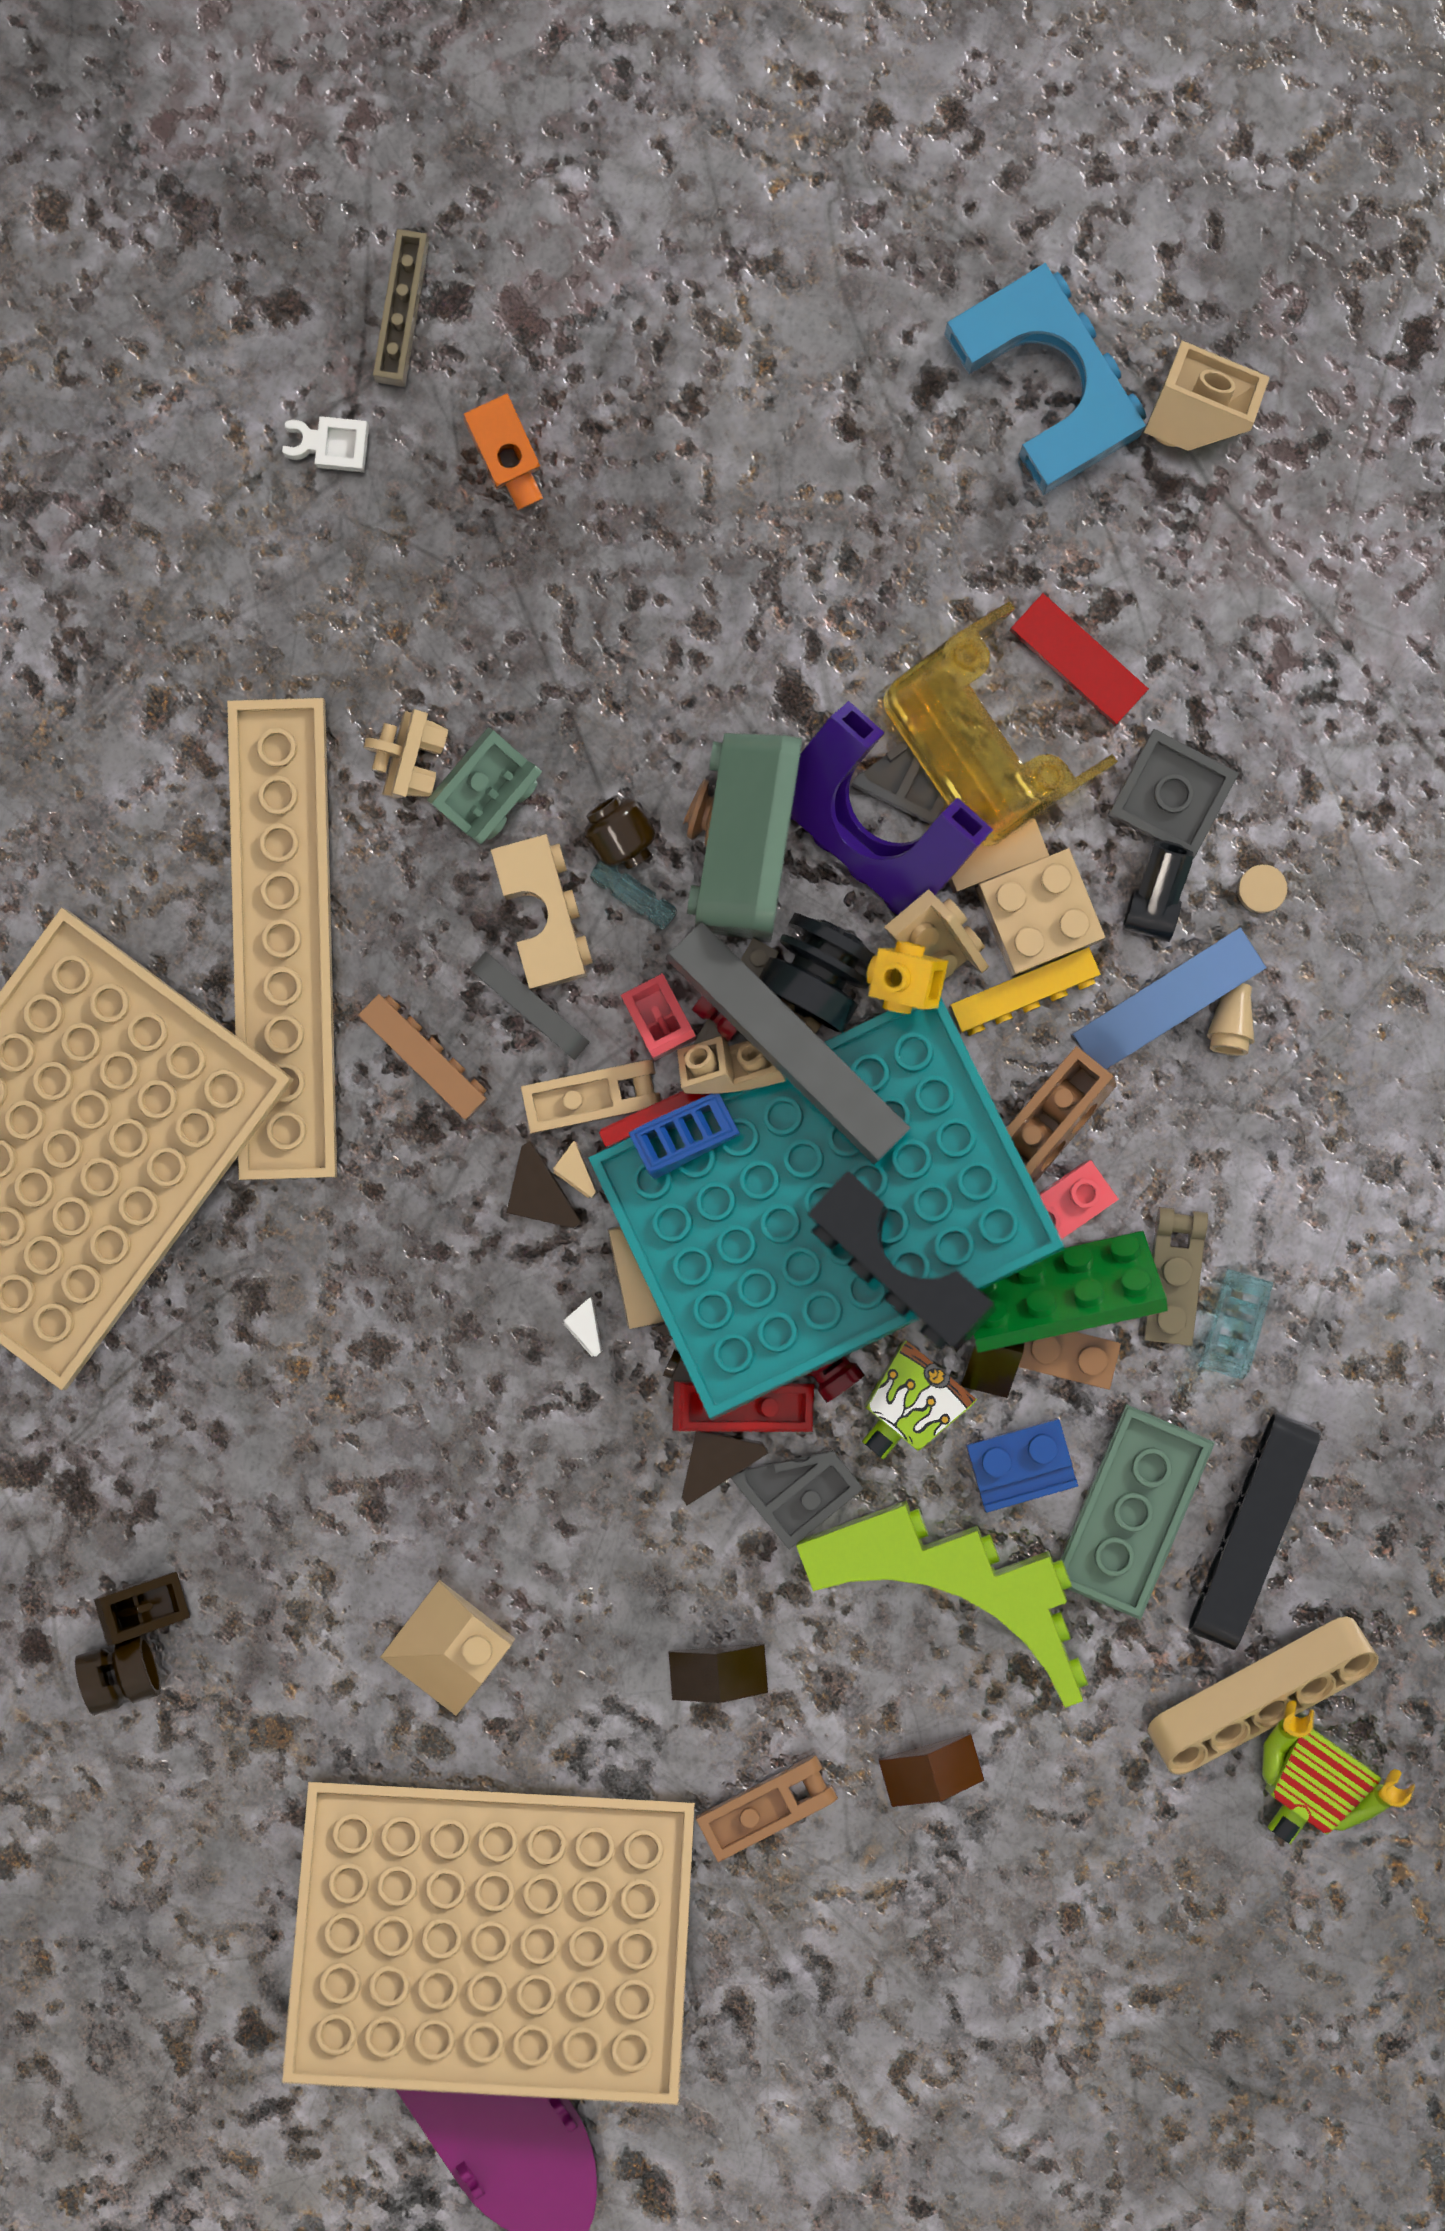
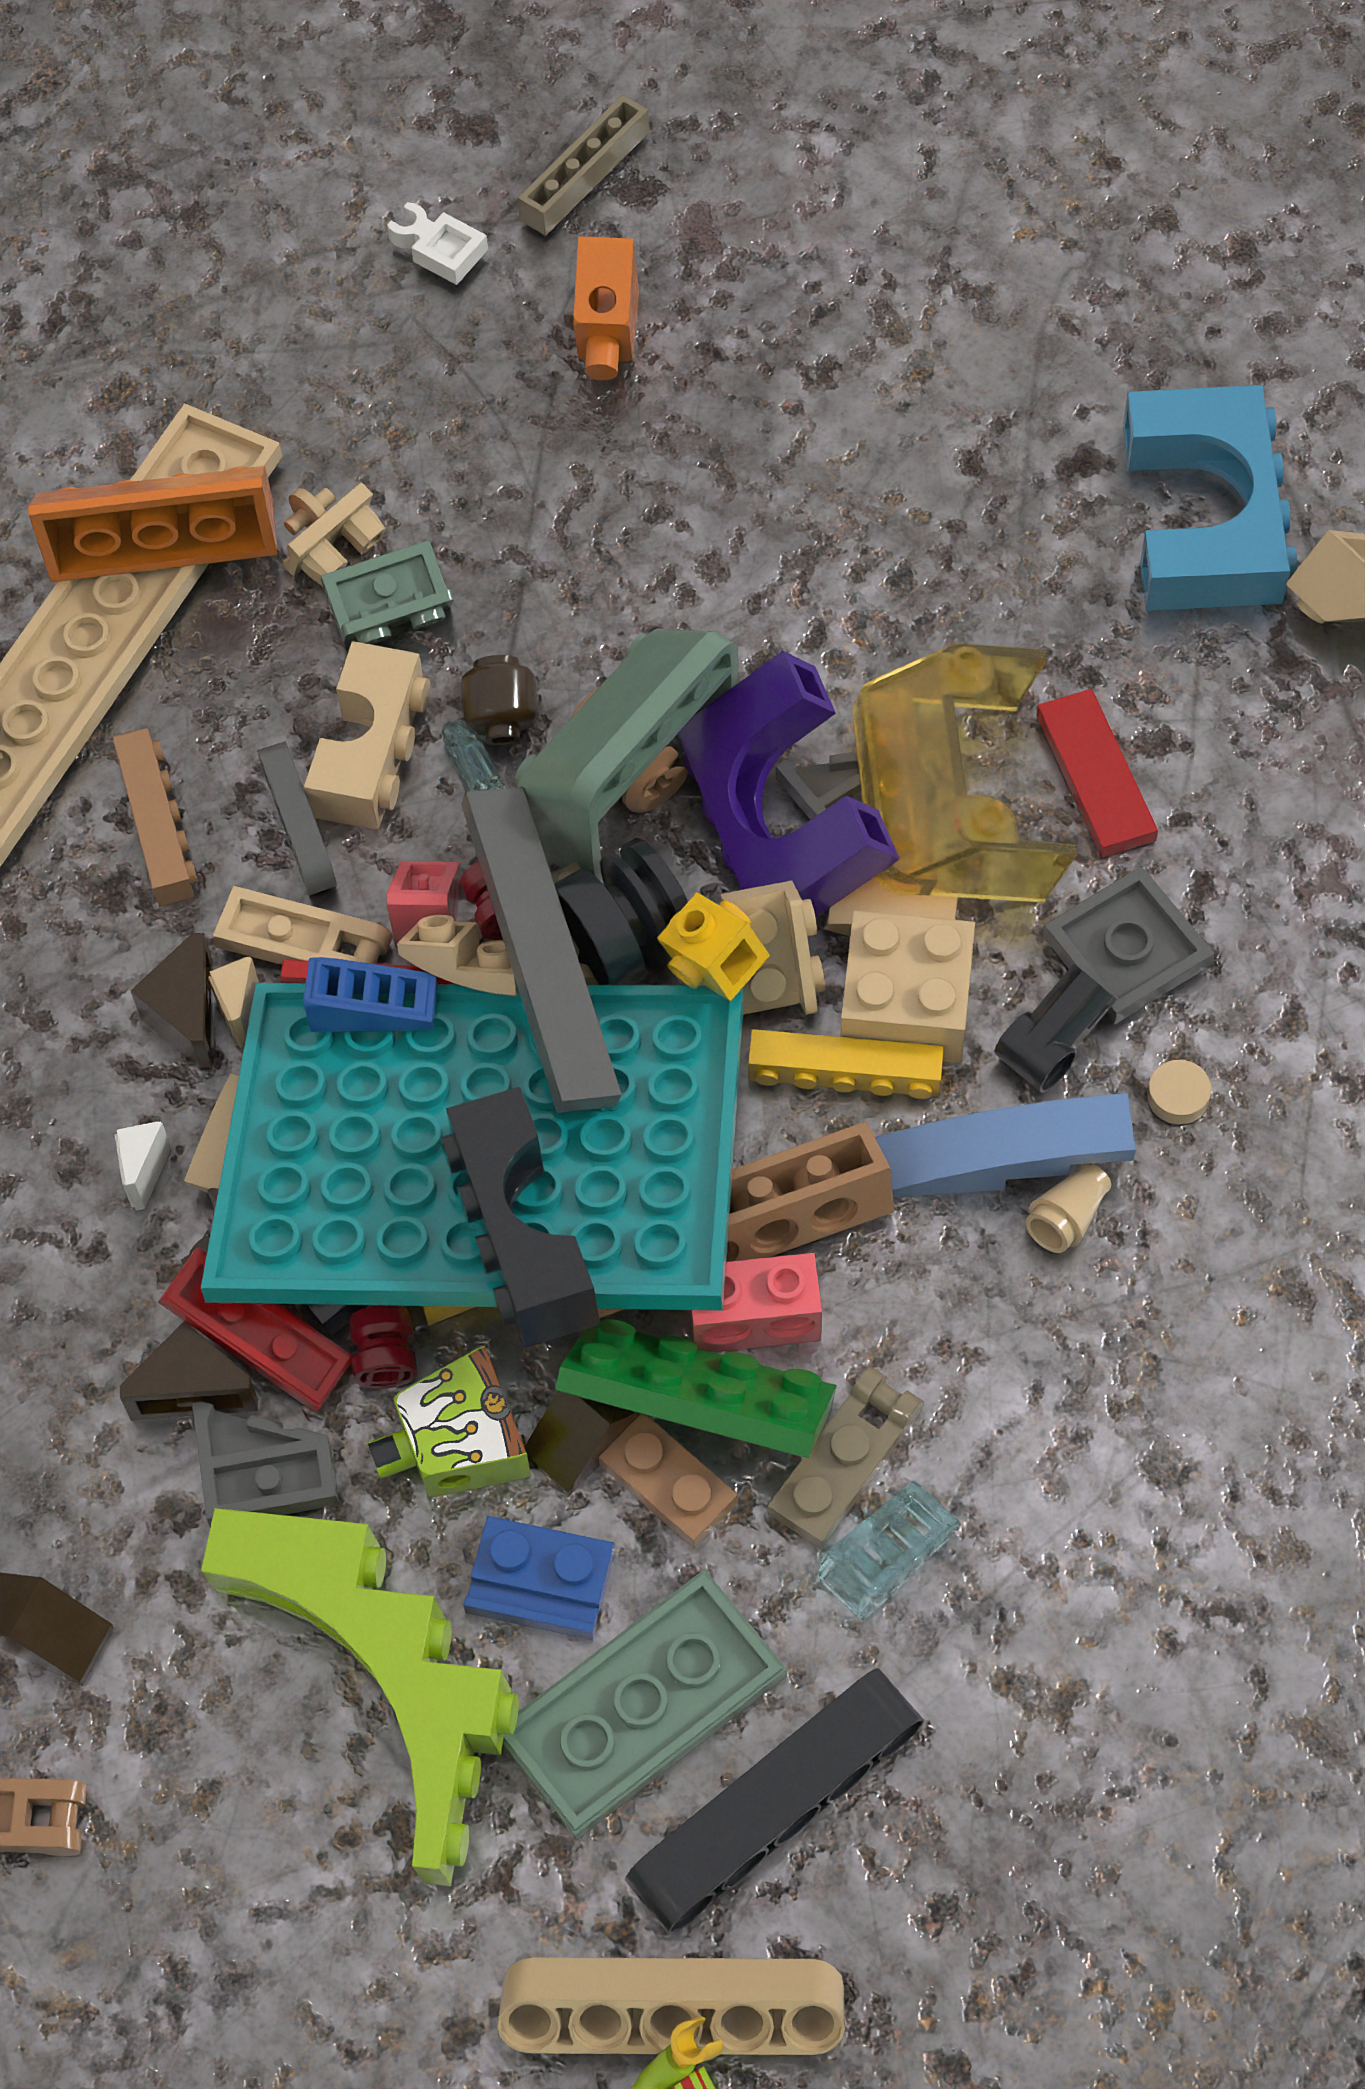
camera: 25 degrees right, 25 degrees down
reddish brown slope [878,1733,984,1807] -> none
none -> orange slope [28,466,278,582]

